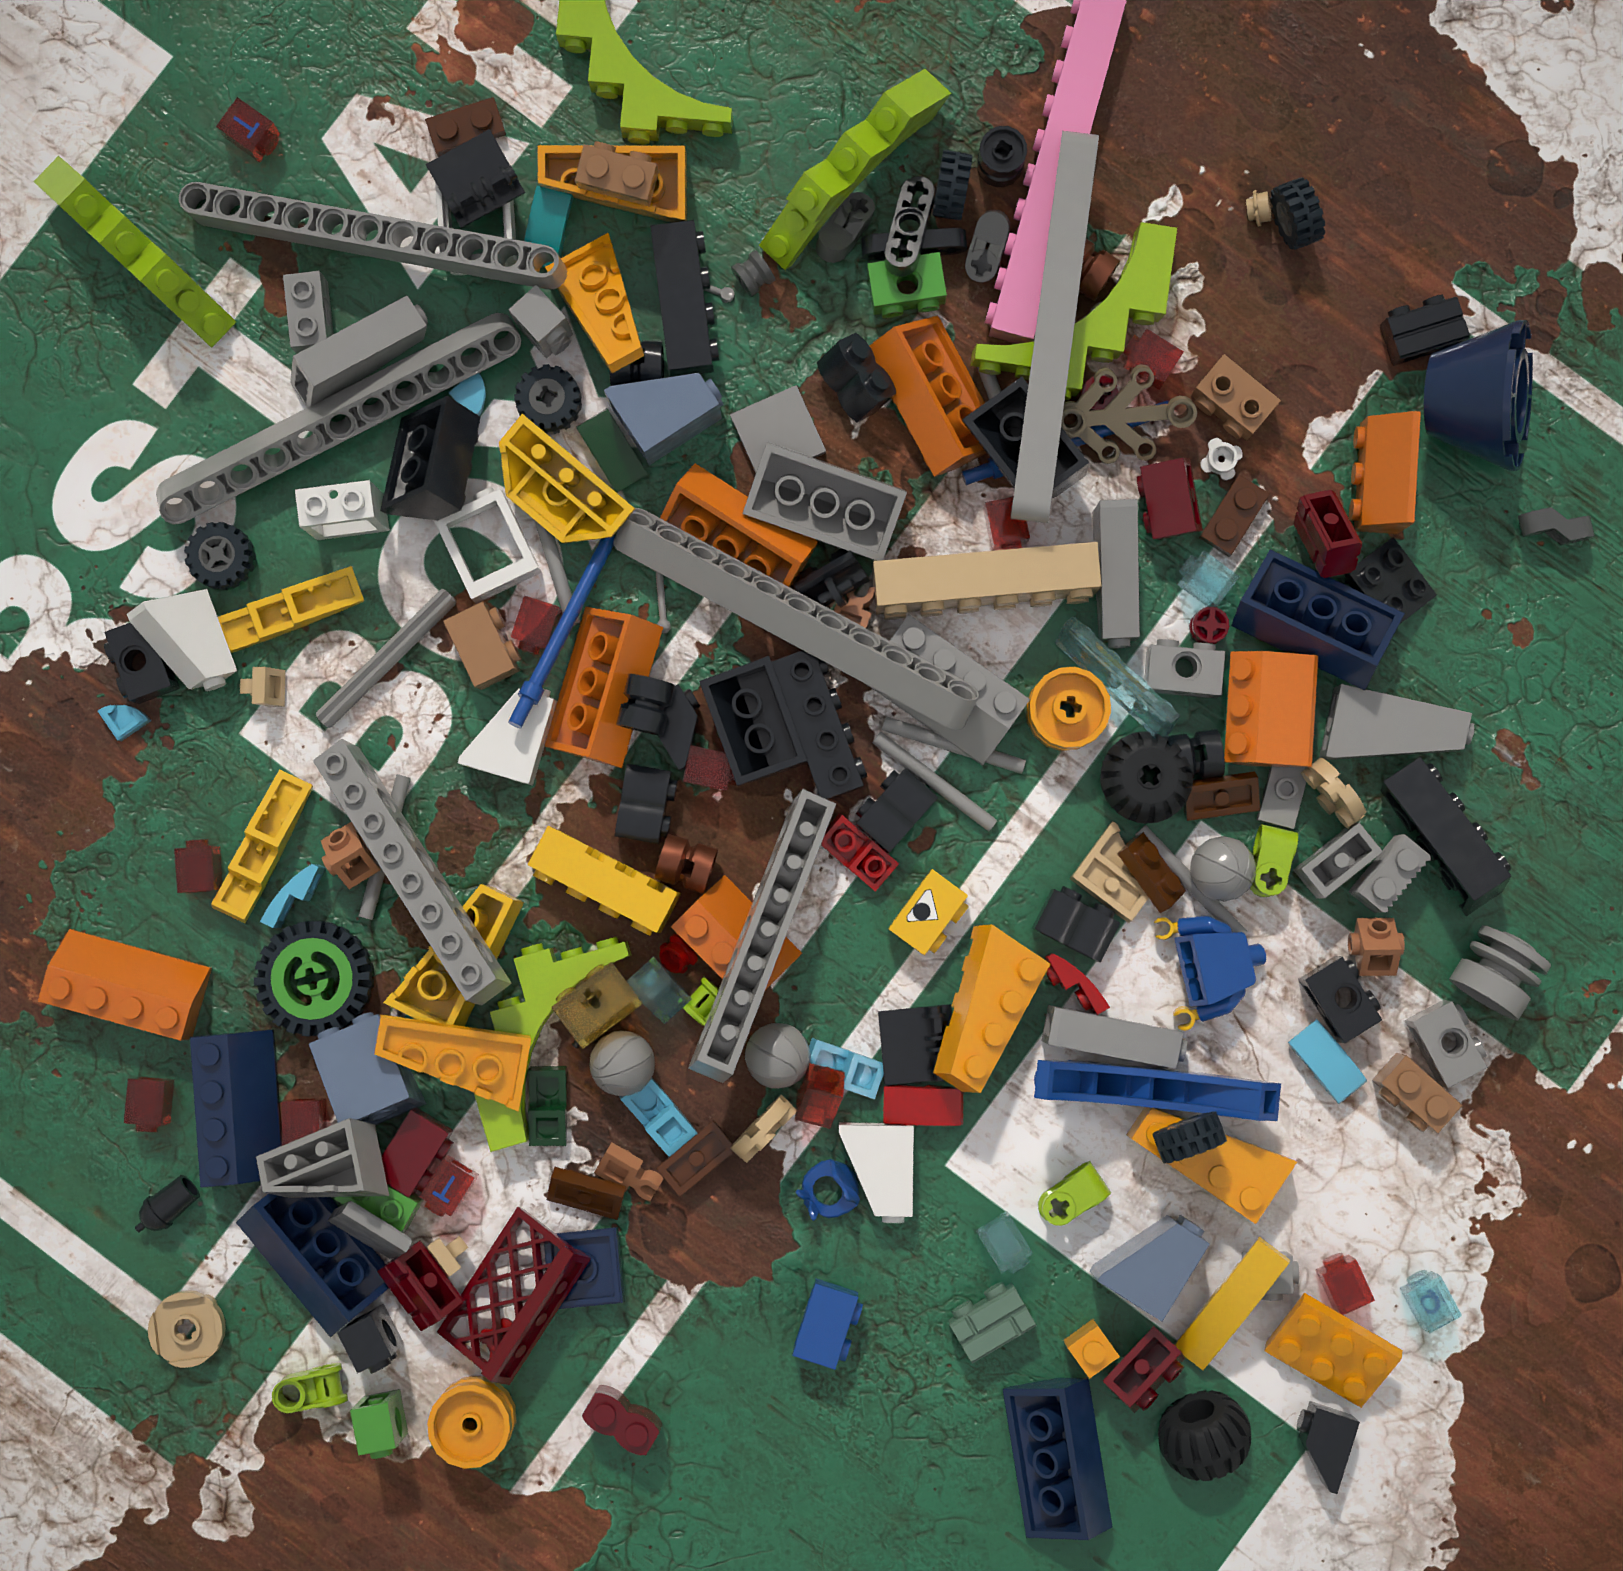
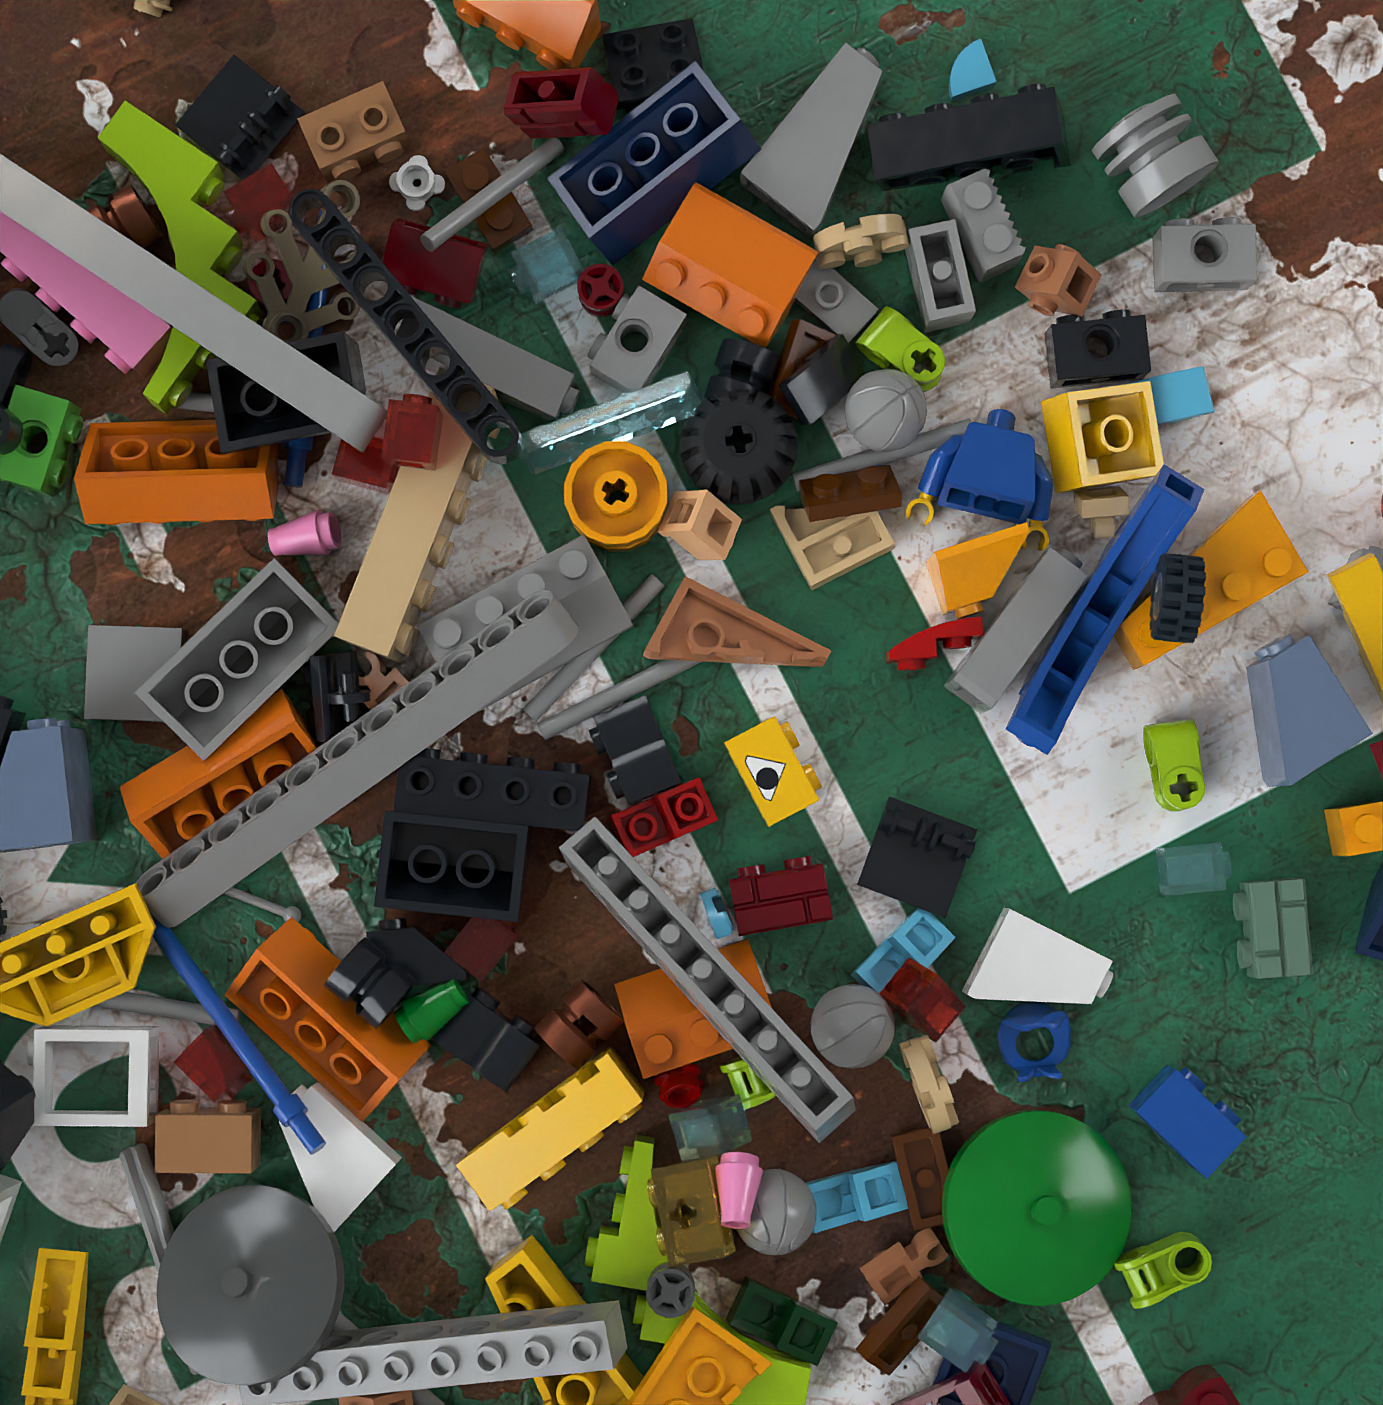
camera: 65 degrees left, 0 degrees up
dark green slope [576,408,647,493] -> none
black brick [817,333,896,423] -> none
red slope [883,1085,964,1126] -> none
light orange wedge [933,924,1050,1093] -> none
black brick [1032,886,1120,963] -> none
medium nougat brick [1372,1053,1463,1133] -> none
none -> dark grey dish [156,1185,344,1386]
none -> black hinge [175,55,305,184]
none -> bright pink cone [268,509,342,556]
none -> black beam [289,189,523,465]
none -> clear red brick [381,394,443,471]
none -> green cone [394,978,469,1044]
none -> light grey bar [420,138,564,252]
none -> nougat wing [643,576,831,667]
none -> dark grey wheel [646,1262,695,1318]
none -> light nougat brick [657,490,742,560]
none -> medium azure tile [700,888,734,939]
none -> bright pink cone [715,1152,763,1229]
none -> dark red brick [729,855,833,936]
none -> black slope [778,333,865,425]
none -> clear light blue brick [917,1288,998,1373]
none -> light orange slope [926,522,1030,619]
none -> green dish [942,1110,1131,1306]
none -> medium azure tile [949,39,997,101]
none -> yellow slope [1041,381,1164,494]
none -> tan tile [1073,486,1130,538]
none -> lime piece [1114,1232,1212,1309]

